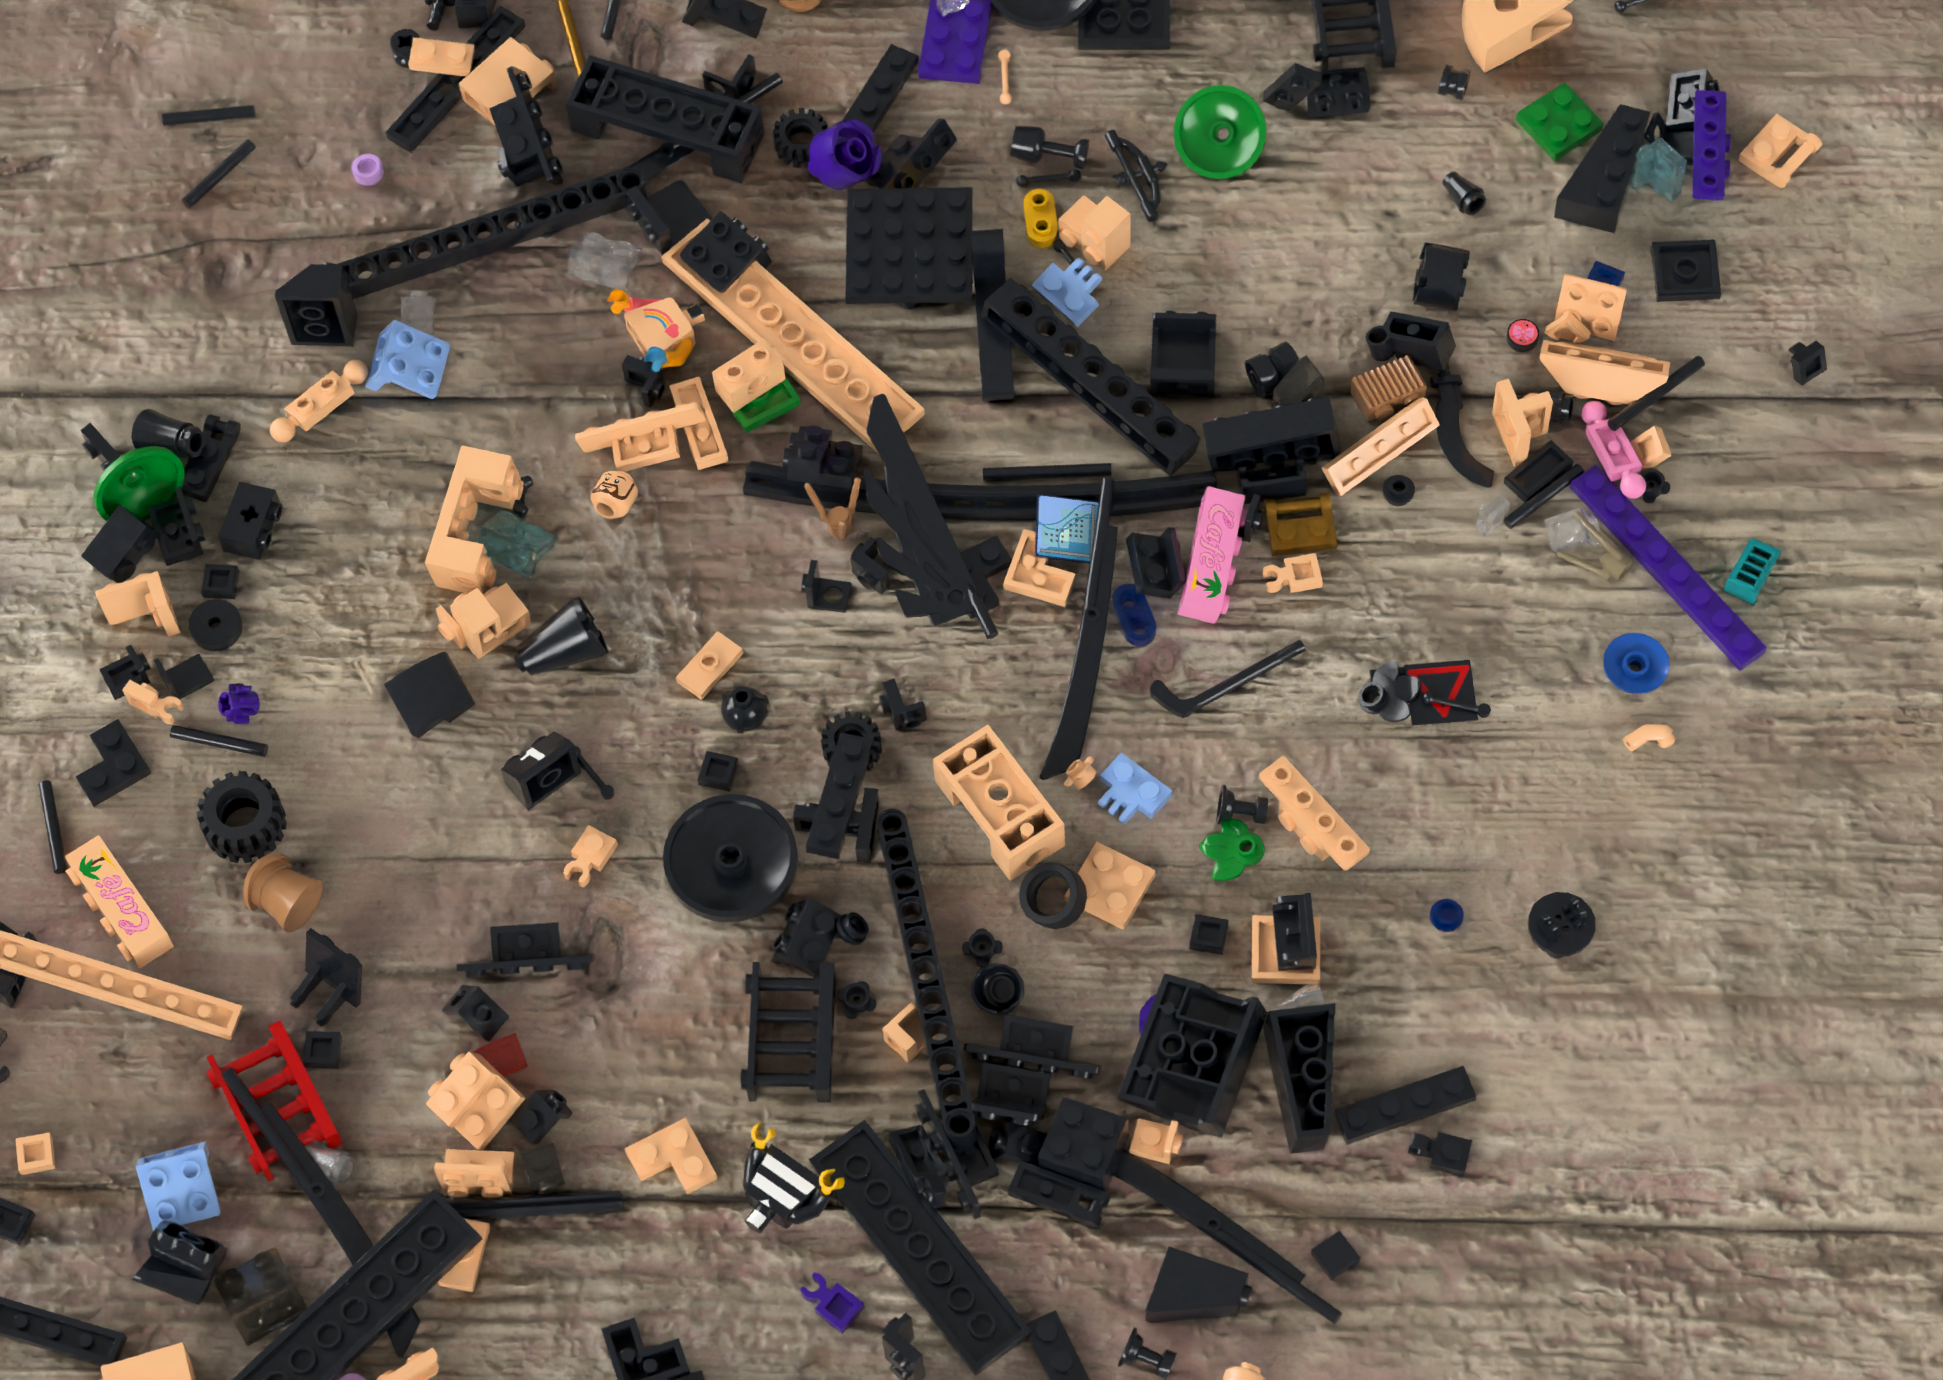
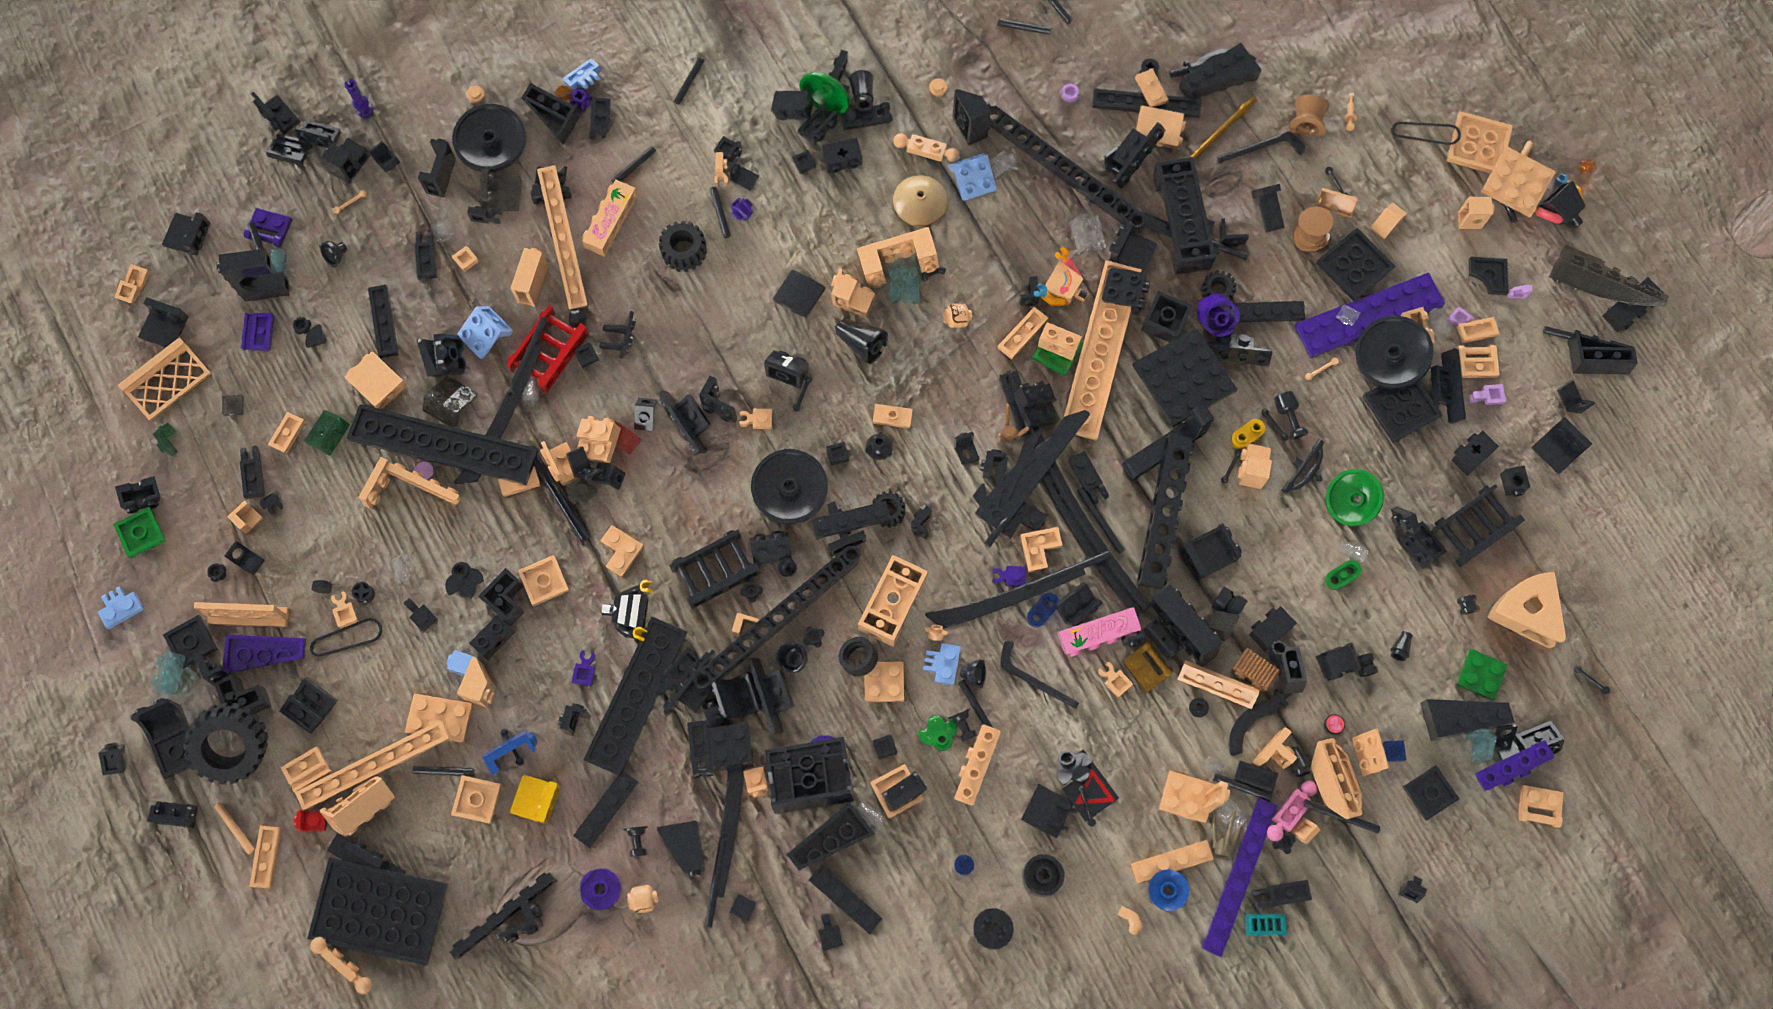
camera: 55 degrees right, 10 degrees up
black plate [76,719,151,807] -> none
light nougat bracket [95,571,181,637] -> none
black piece [189,599,243,651] -> none
medium nougat hat [243,853,323,932] -> none
light nougat bracket [575,403,705,472] -> none
light blue hinge [1032,258,1102,328] -> none
piece [1035,494,1099,564] -> none
light nougat tile [1544,312,1591,343] -> none
none -> light nougat brick [511,248,548,307]
none -> light nougat plate [518,555,569,607]
none -> black bracket [566,446,601,479]
none -> black plate [569,308,587,327]
none -> black bracket [699,376,737,423]
none -> tan dish [893,175,948,227]
none -> light nougat plate [929,79,947,97]
none -> black bar [958,679,993,728]
none -> black piece [960,659,986,688]
none -> dark purple plate [992,566,1026,587]
none -> black plate [1021,784,1078,839]
none -> black brick [1022,854,1065,897]
none -> black hinge [1068,451,1109,504]
none -> light nougat plate [1130,840,1214,884]
none -> black brick [1141,291,1193,343]
none -> light nougat bracket [1158,771,1230,824]
none -> black brick [1249,606,1297,652]
none -> black hinge [1252,879,1312,908]
none -> green plate [1324,560,1362,590]
none -> clear cone [1339,541,1369,564]
none -> black wheel [1358,653,1379,677]

